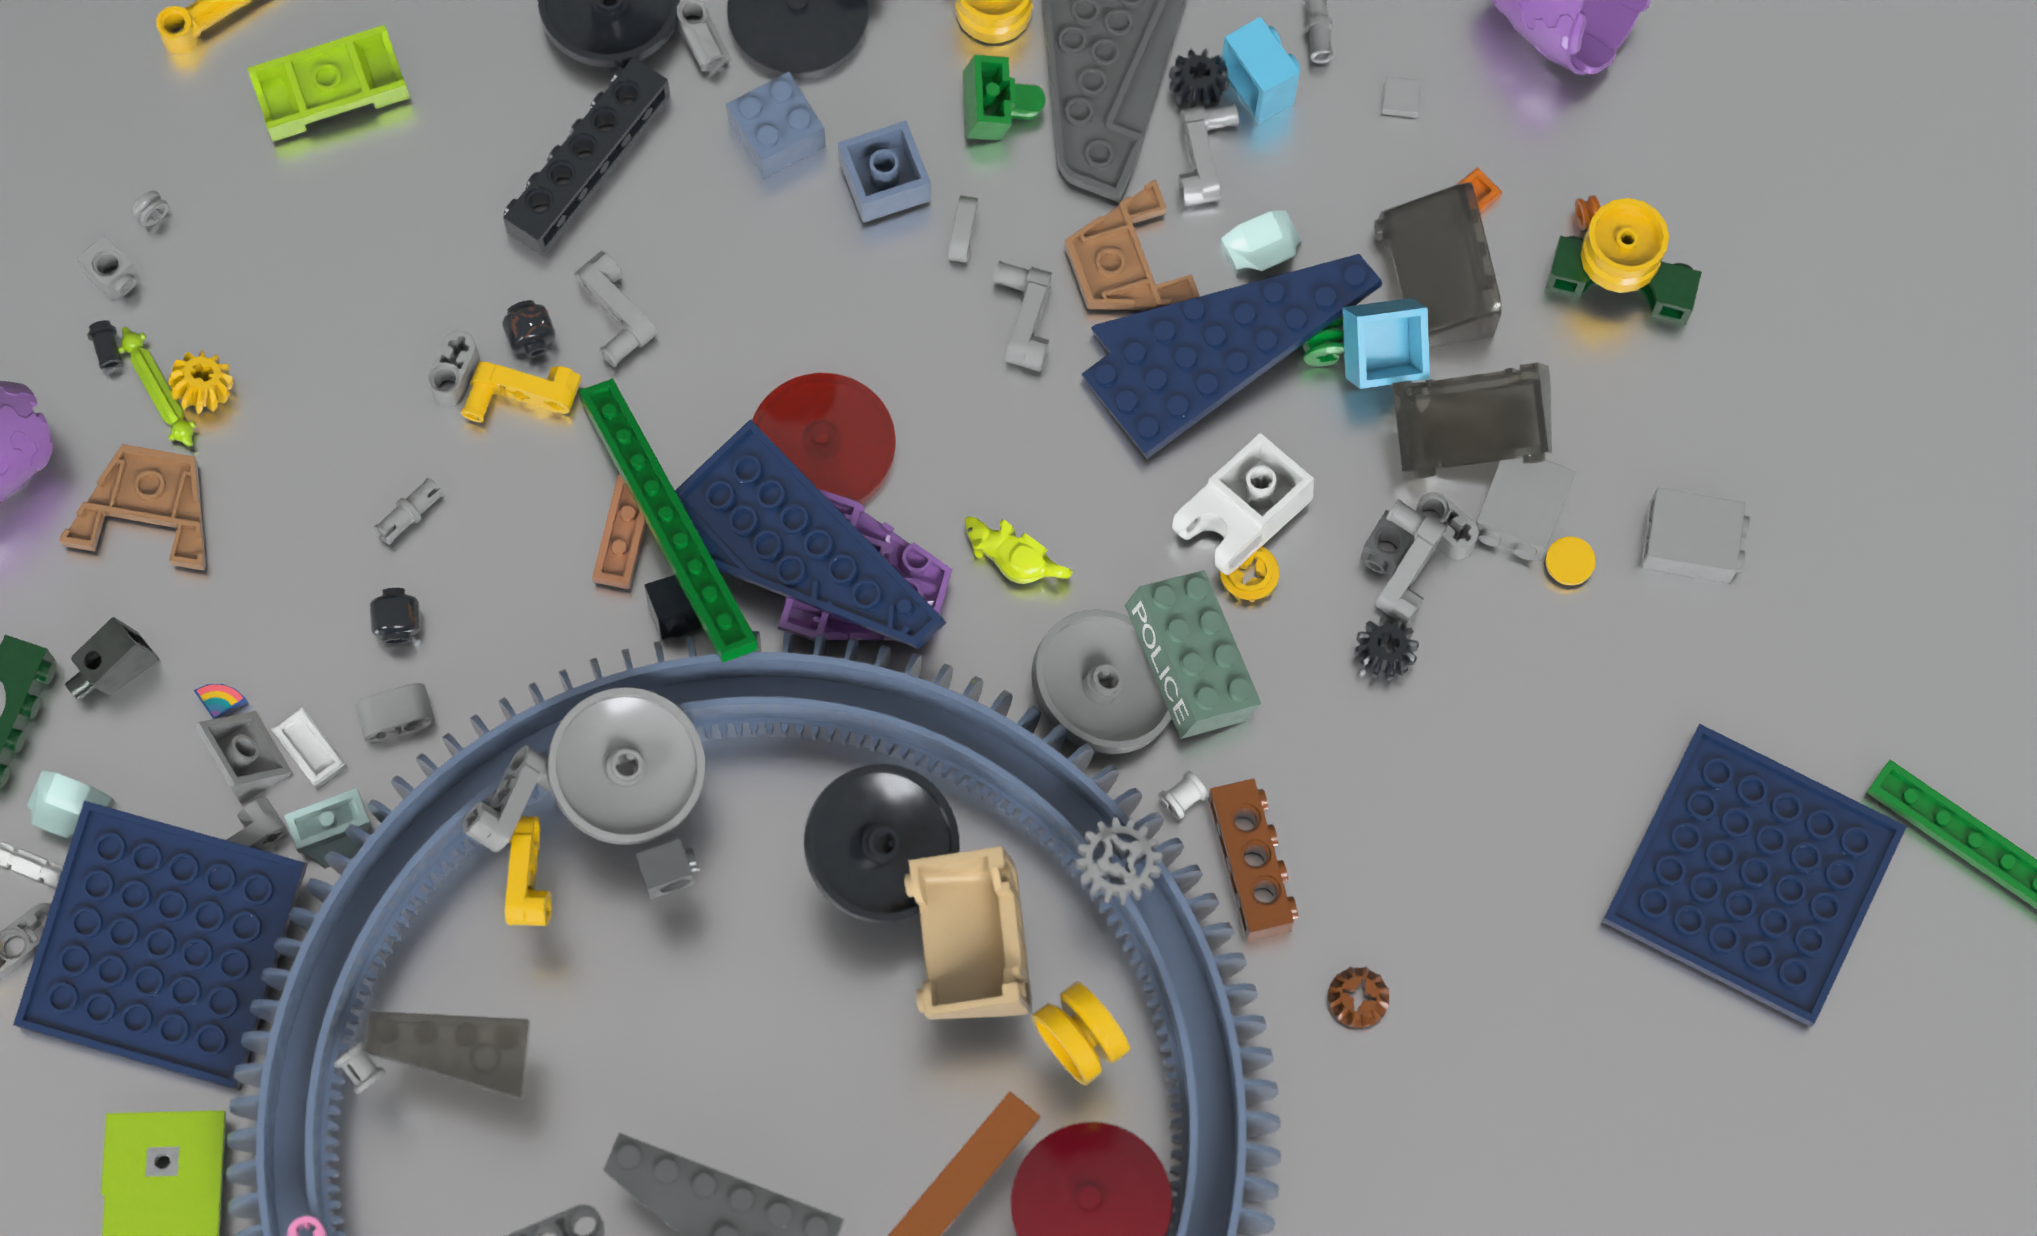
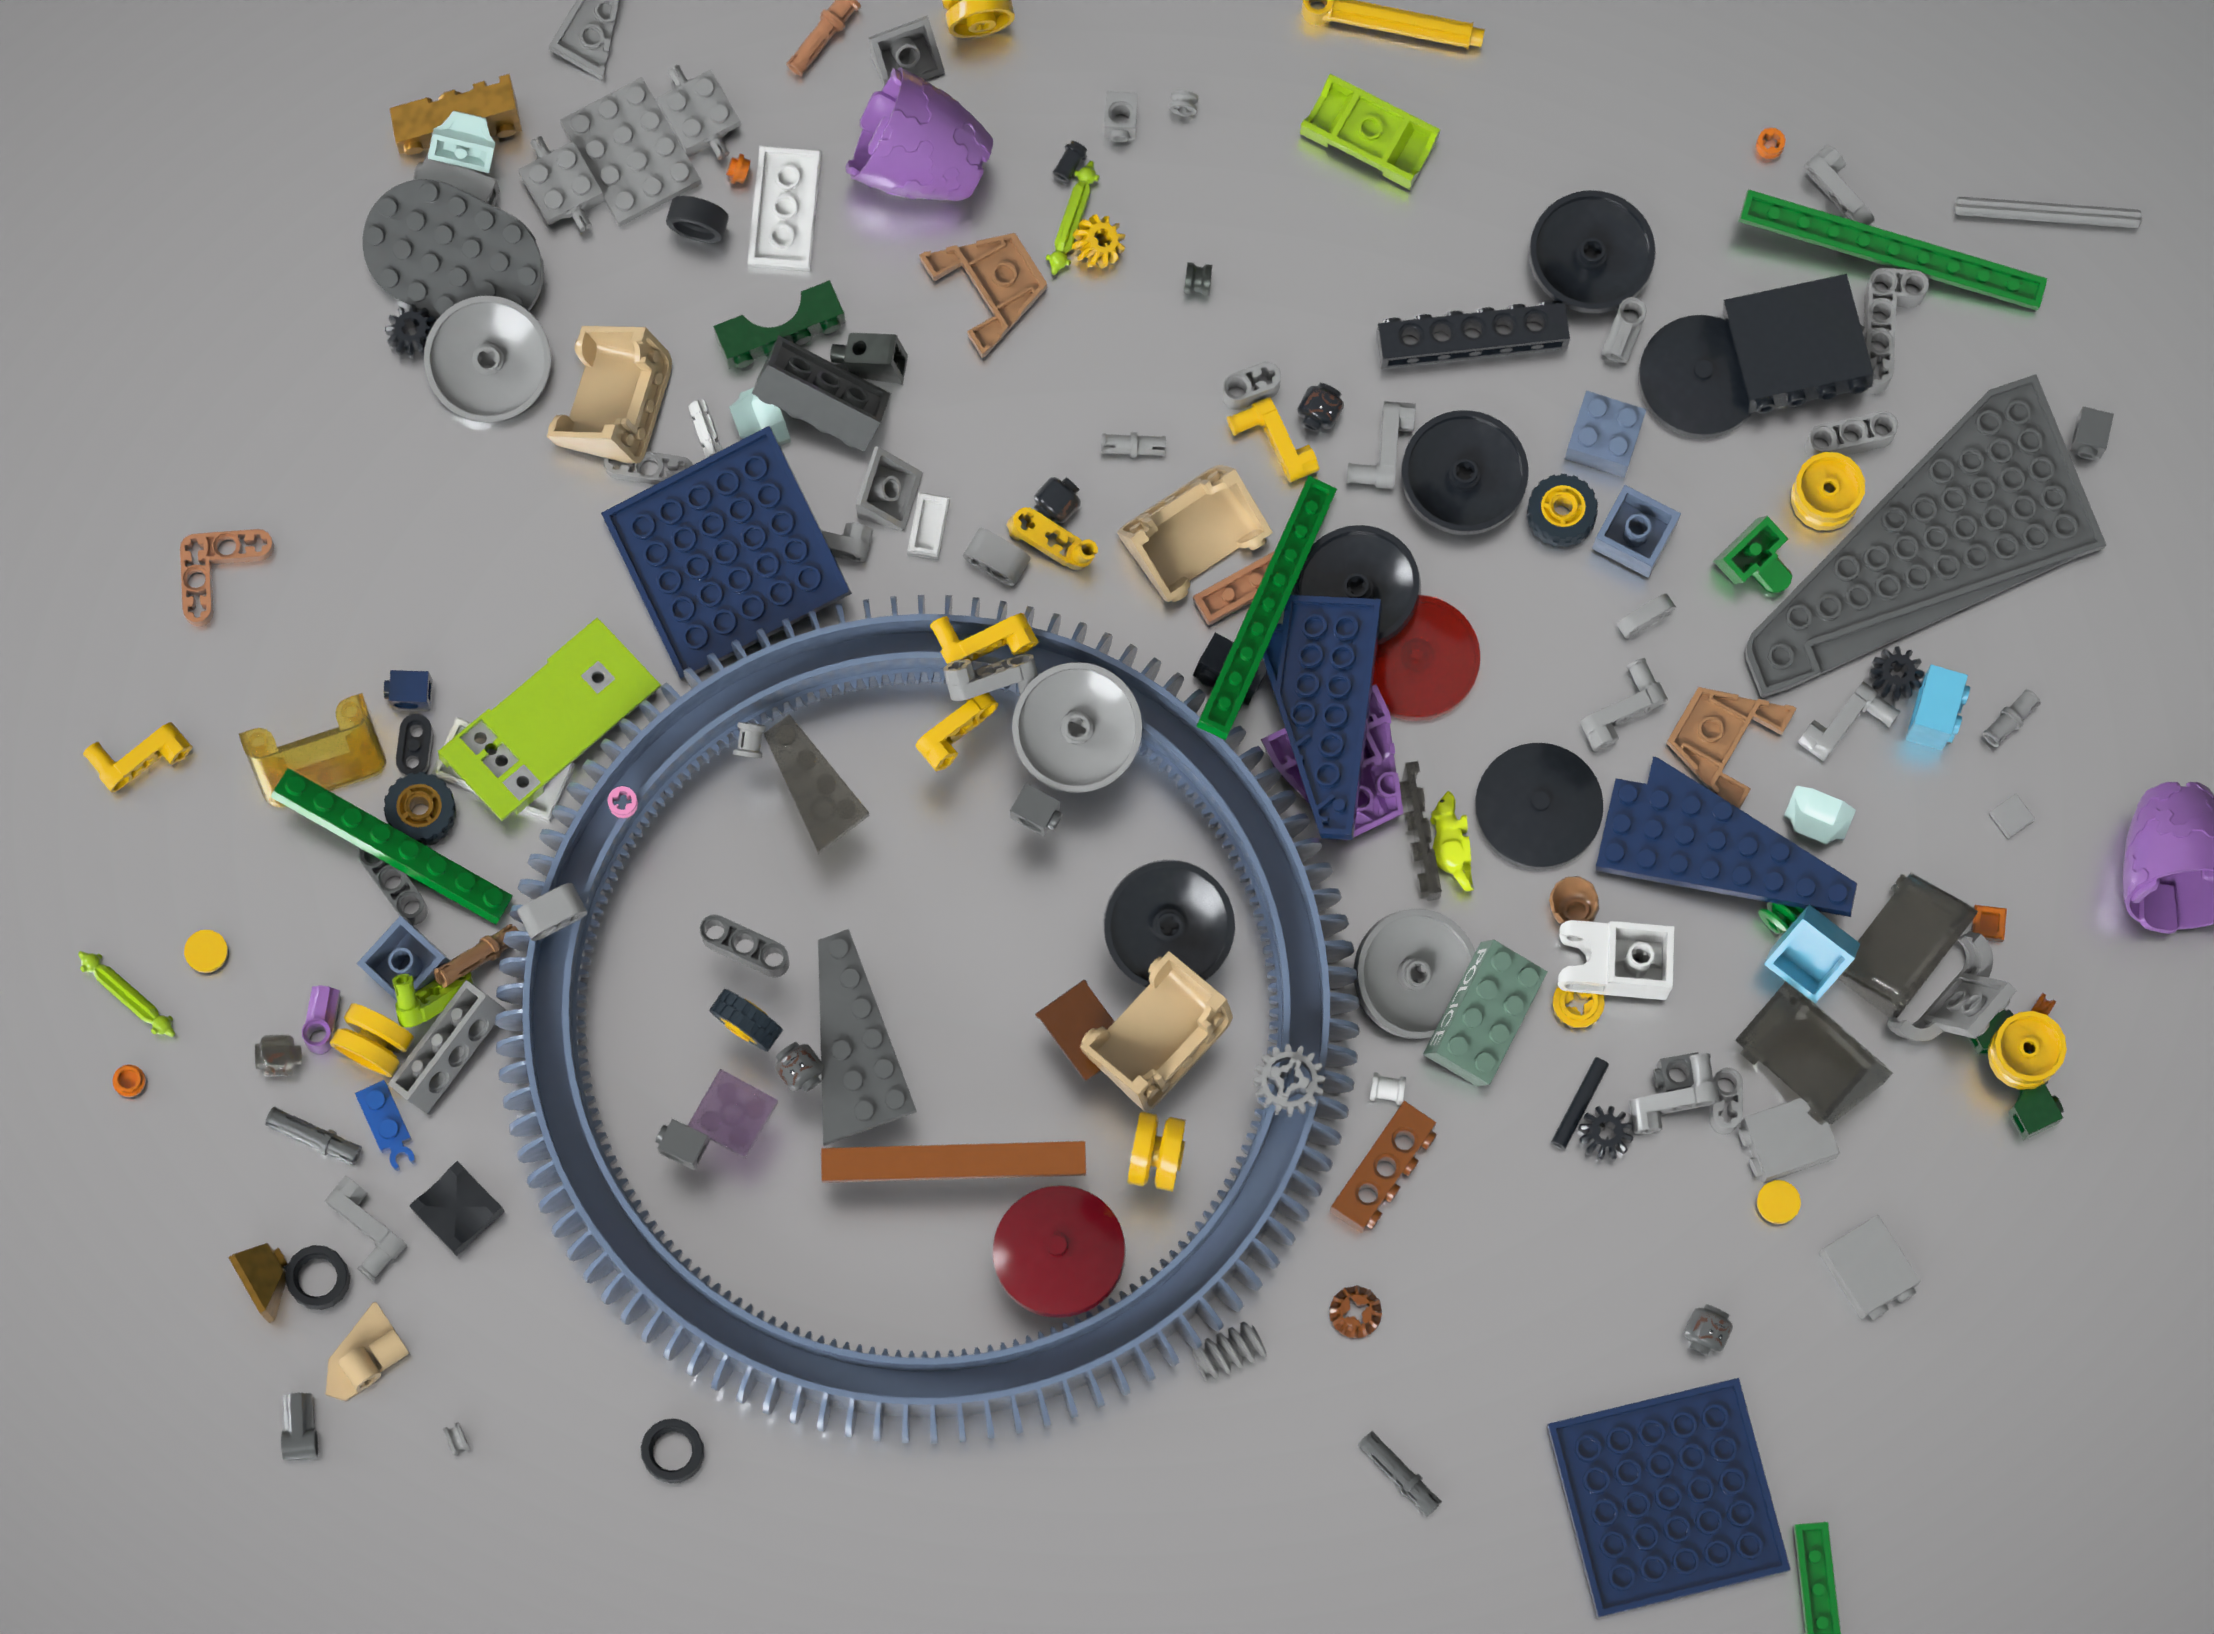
camera: 50 degrees right, 5 degrees up
tile [194,684,248,719] -> none
light aqua slope [284,788,371,868] -> none
none -> dark grey slope [752,336,891,451]
none -> yellow beam [930,613,1039,664]
none -> yellow beam [1006,507,1098,570]
none -> reddish brown container [1035,980,1115,1082]
none -> tan windscreen [1117,465,1273,602]
none -> pearl dark grey wheel [1184,262,1212,296]
none -> light grey piece [1192,1321,1267,1382]
none -> black dish [1293,525,1421,646]
none -> dark grey pin [1358,1430,1442,1516]
none -> clear smoke wing [1399,761,1442,901]
none -> black dish [1401,410,1529,535]
none -> black dish [1475,743,1603,870]
none -> black wheel [1527,474,1598,548]
none -> medium nougat hair [1549,876,1599,924]
none -> black piece [1551,1057,1609,1149]
none -> dark grey head [1684,1304,1733,1356]
none -> light grey piece [1887,931,2016,1041]

